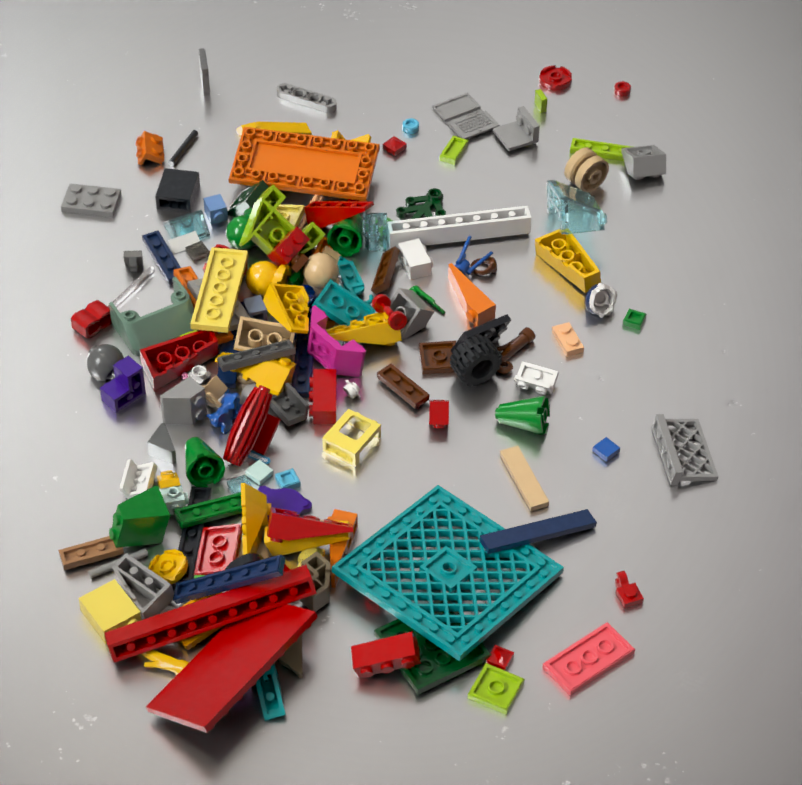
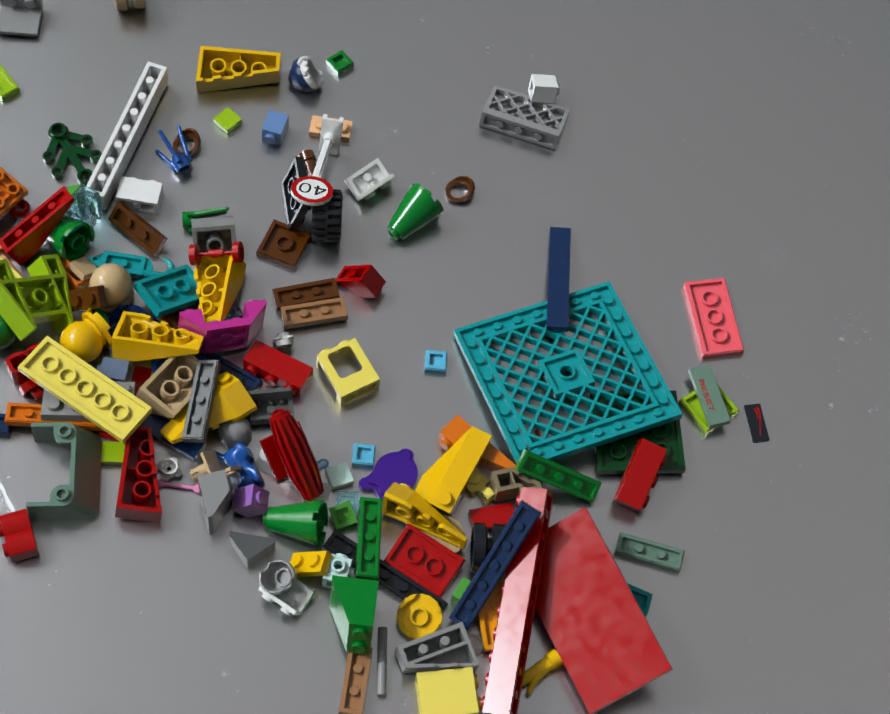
camera: 70 degrees left, 15 degrees up
dark grey brick [87,344,124,382] -> none
dark purple brick [100,355,146,413] -> none
red brick [267,226,310,268] -> none
red wedge [267,507,354,543] -> none
orange slope [448,263,496,326] -> none
red tile [486,645,514,671] -> none
tan tile [500,446,549,511] -> none
clear light blue windscreen [546,180,607,235] -> none
blue tile [592,437,620,462] -> none
red plate [615,570,644,609] -> none
none -> lime tile [213,107,242,135]
none -> medium lavender brick [232,484,270,518]
none -> light grey hair [259,559,297,595]
none -> medium blue brick [262,110,289,146]
none -> medium nougat plate [281,297,348,330]
none -> white piece [291,114,344,206]
none -> bright green tile [329,500,358,530]
none -> medium azure tile [424,350,447,374]
none -> reddish brown piece [445,176,475,203]
none -> green tile [515,449,602,503]
none -> white brick [528,74,560,104]
none -> sand green tile [614,532,685,573]
none -> sand green tile [688,364,731,429]
none -> black sticker [744,404,770,443]

